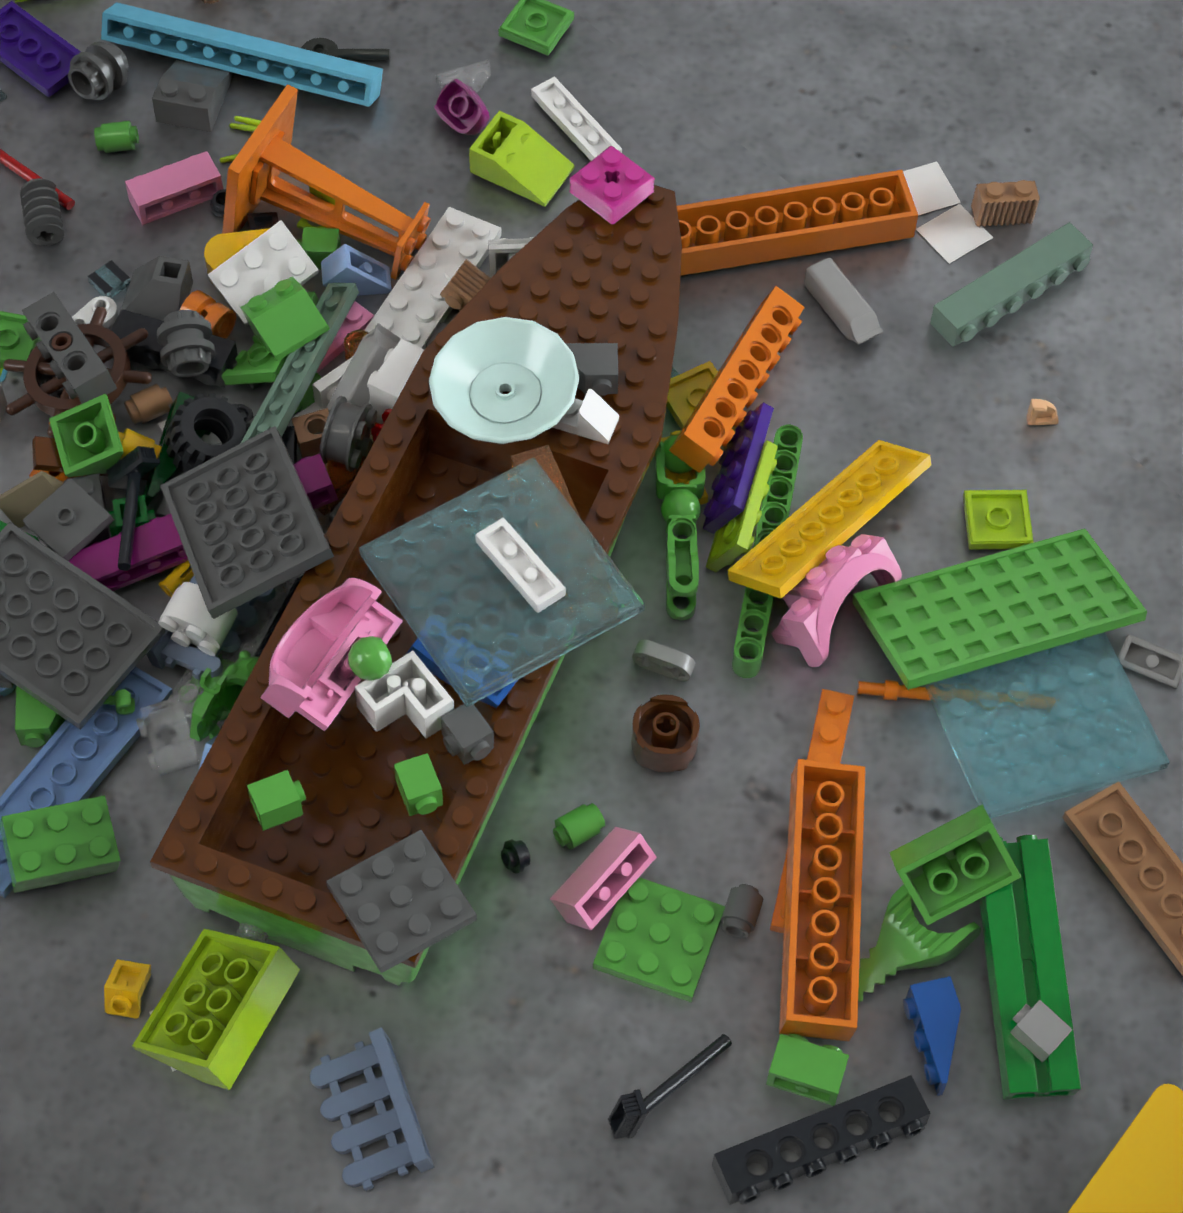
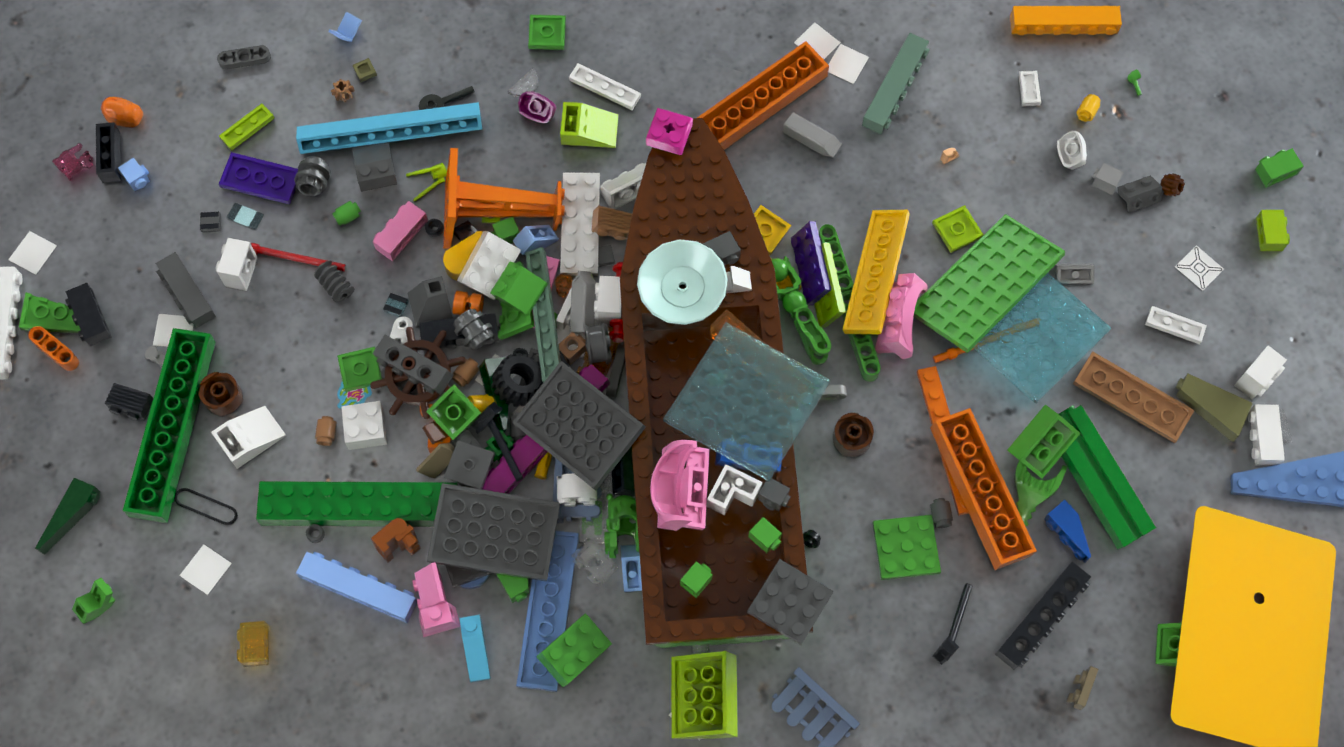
camera: 25 degrees left, 10 degrees up
bright green hand [103,689,135,715] -> none
yellow bracket [104,959,151,1019] -> none
bright green piece [348,636,392,680] -> none
white plate [475,517,566,613] -> none
bright pink brick [550,827,657,930] -> none
bright green brick [553,803,605,849] -> none
orange brick [669,286,805,473] -> none
bright green brick [766,1034,849,1106] -> none
medium nougat brick [971,180,1040,227] -> none
light grey brick [1010,1000,1073,1062] -> none

